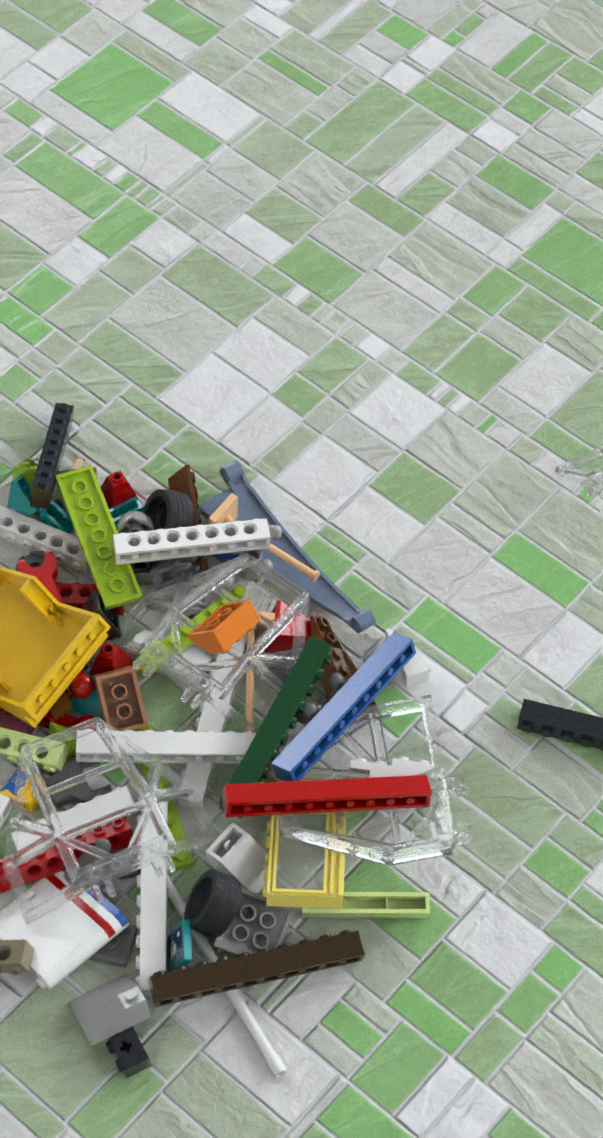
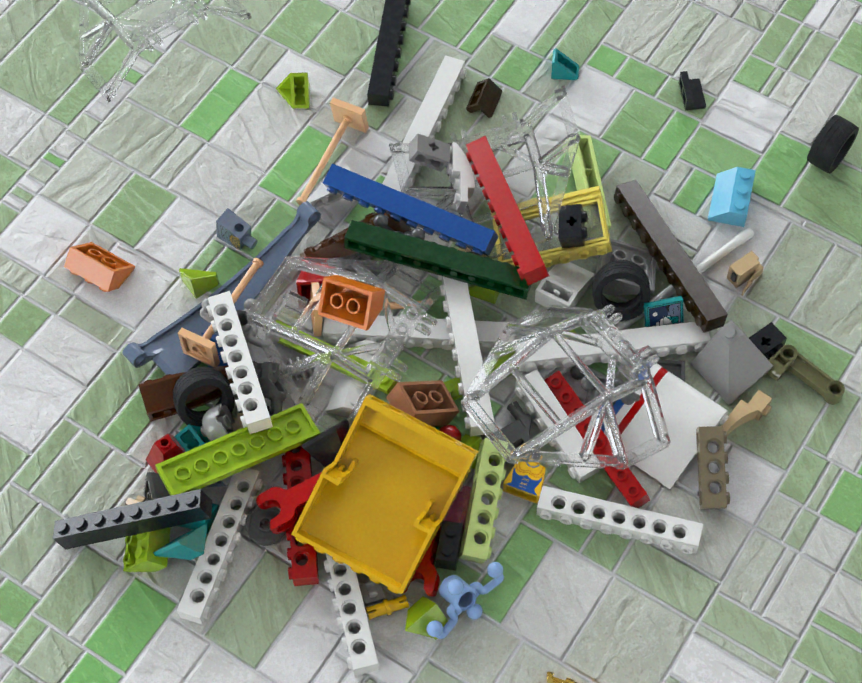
camera: 95 degrees left, 5 degrees up
none -> orange slope [64,242,135,292]
none -> lime slope [179,268,219,299]
none -> sand blue torso [216,208,258,250]
none -> lime slope [276,72,310,108]
none -> light nougat tile [296,97,369,205]
none -> white brick [382,55,467,195]
none -> light grey brick [409,134,450,172]
none -> dark brown panel [466,78,503,118]
none -> teal slope [551,48,579,80]
none -> black brick [558,204,588,248]
none -> black panel [678,71,706,111]
none -> medium azure slope [708,167,756,227]
none -> tan slope [721,390,772,436]
none -> tan piece [727,251,764,296]
none -> olive piece [766,345,845,405]

